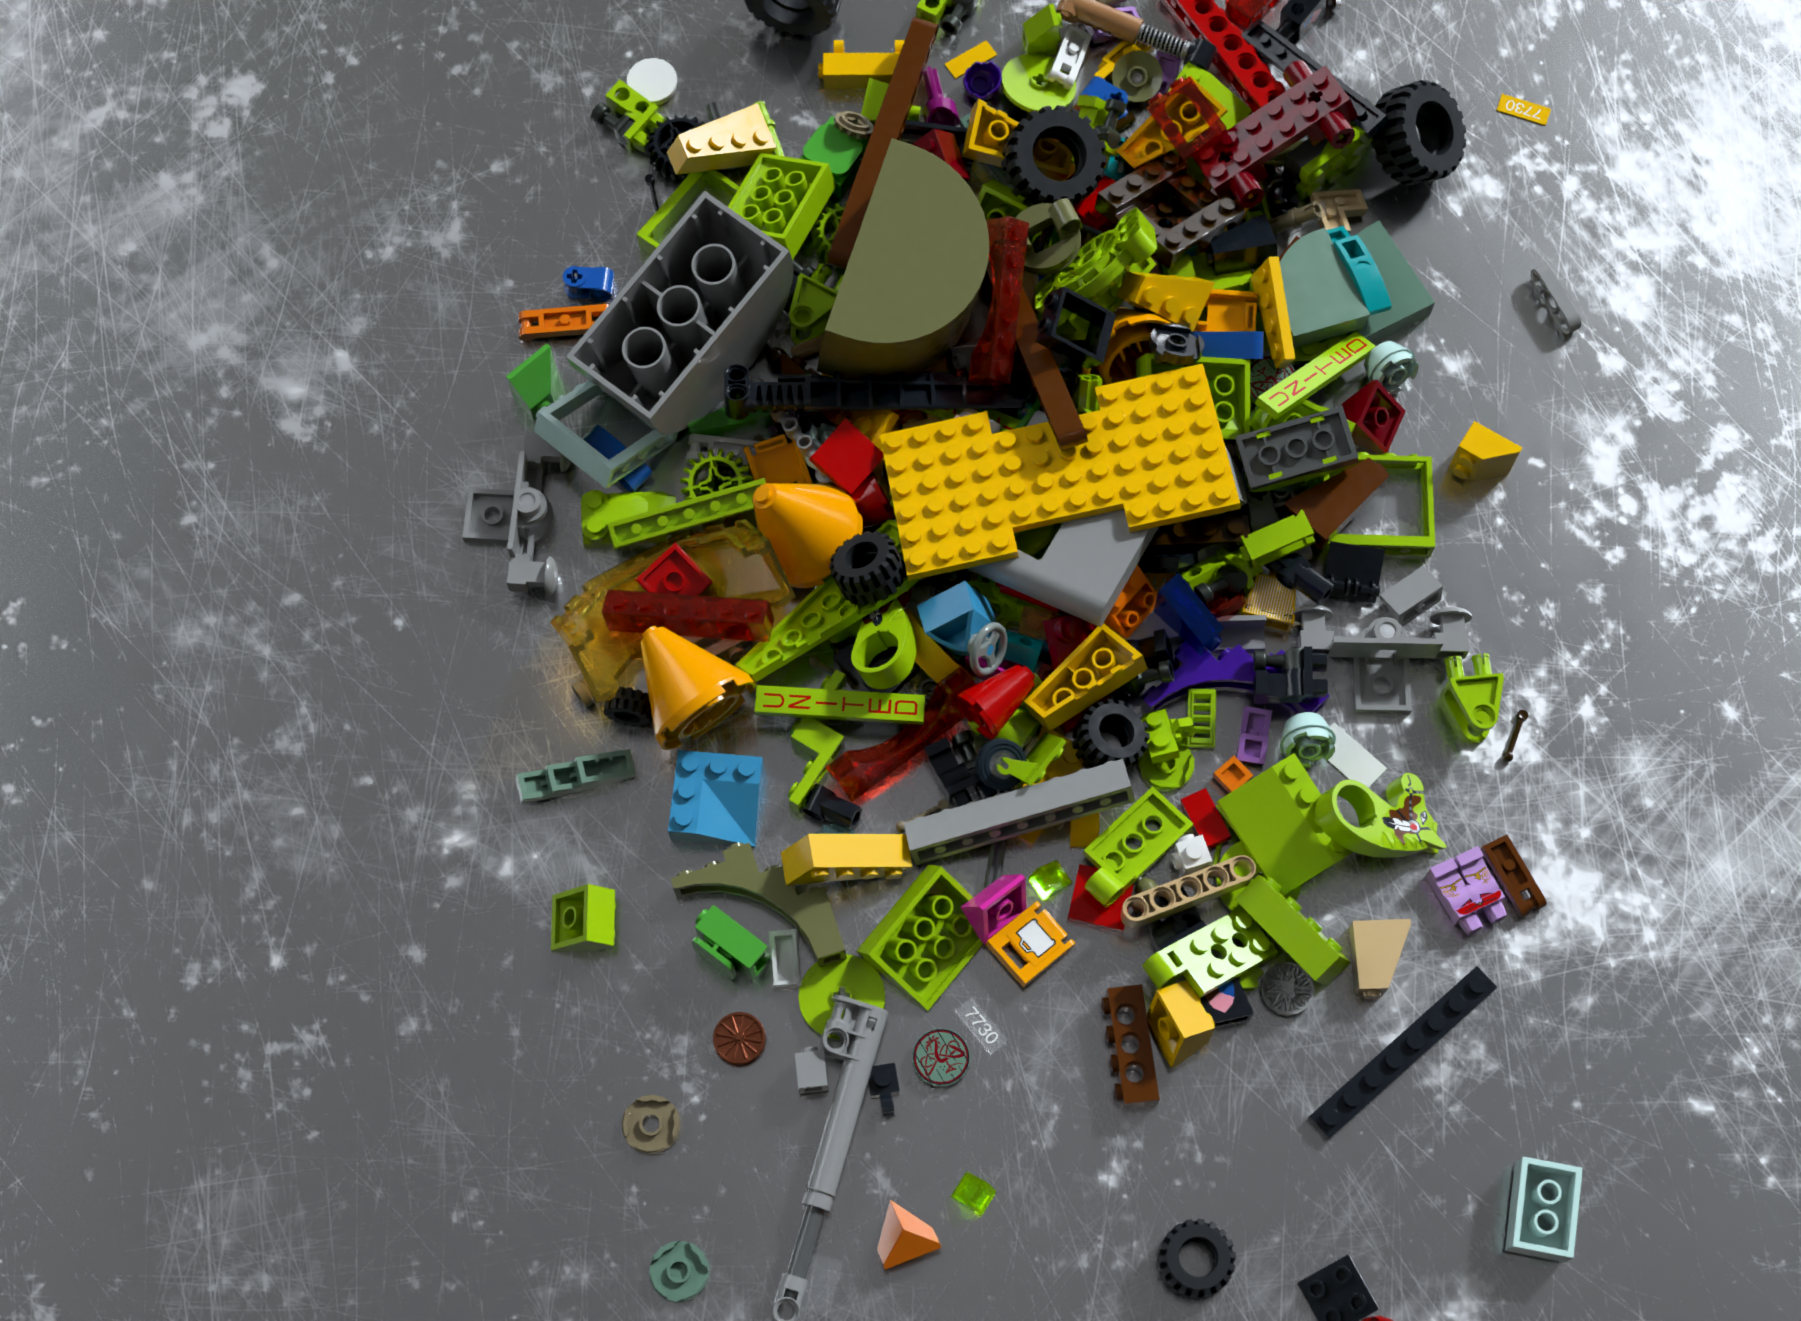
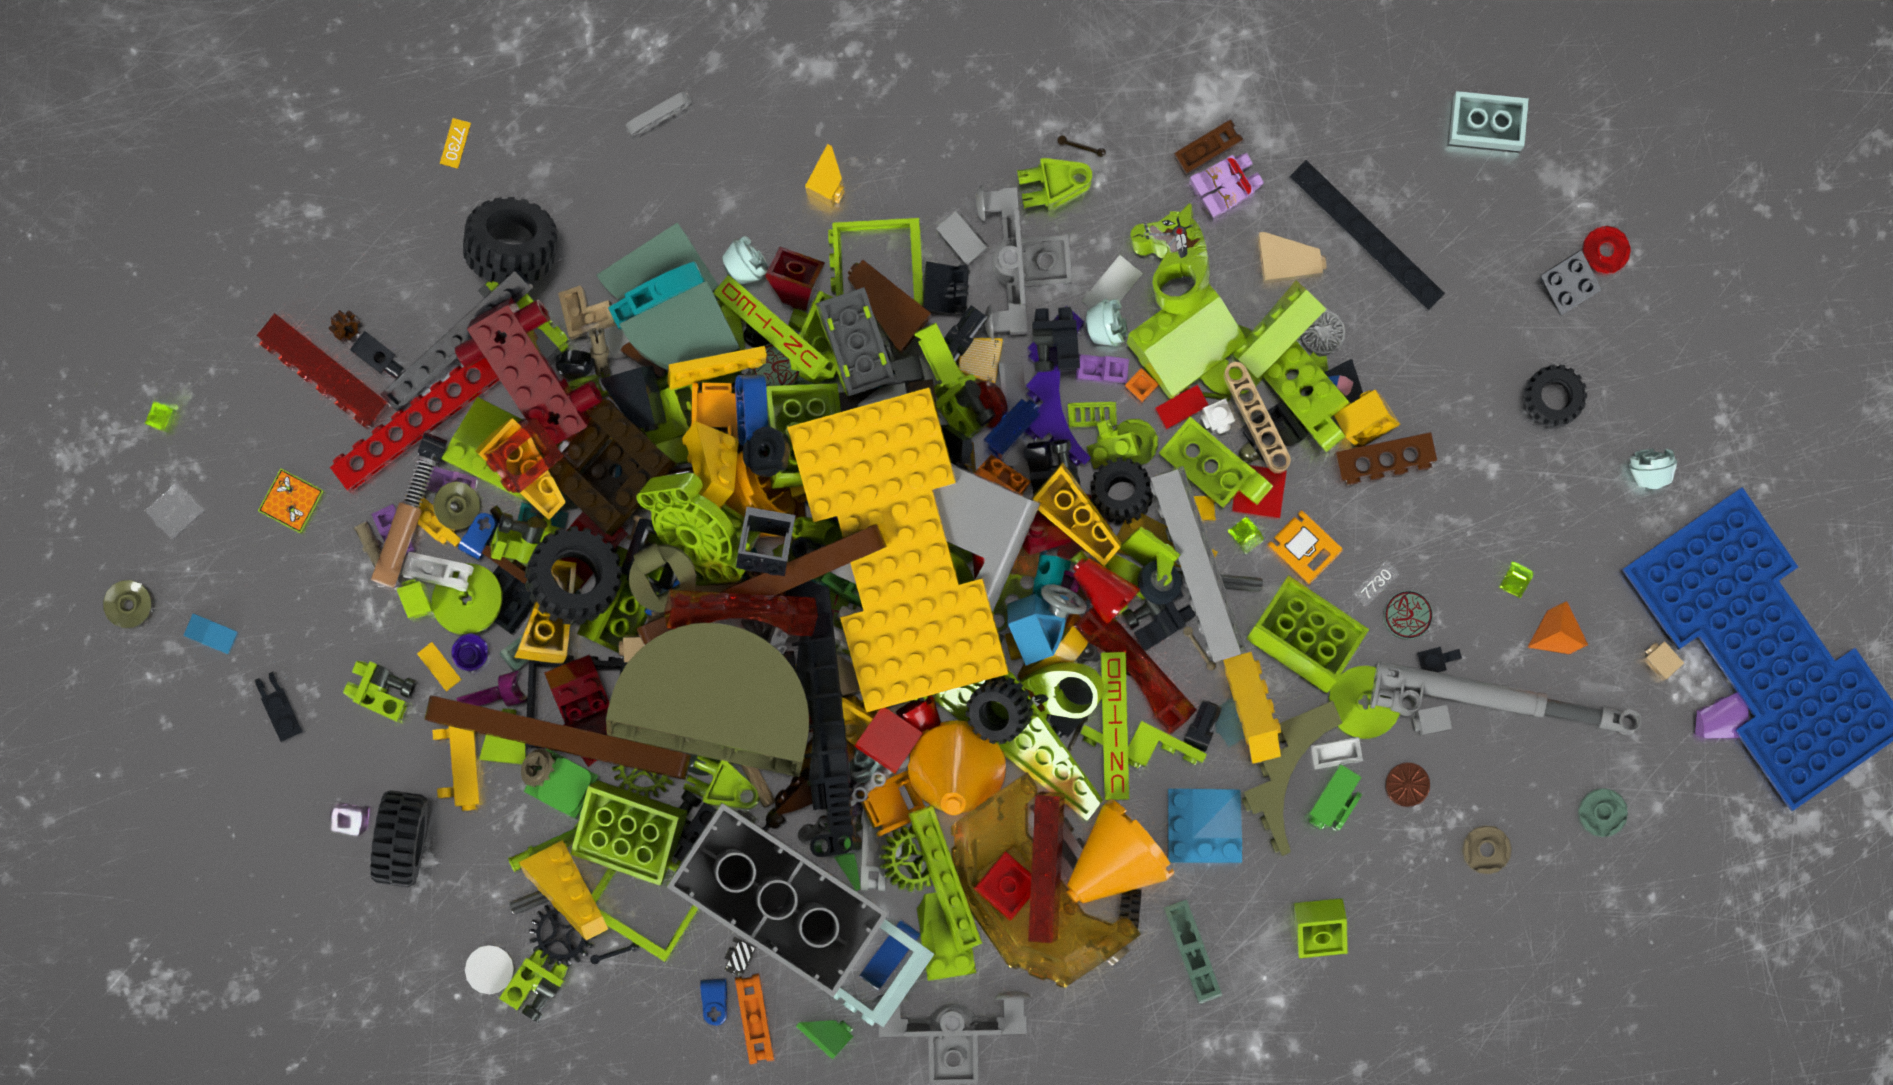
camera: 90 degrees left, 15 degrees up
dark pink slope [960,874,1027,944] -> none

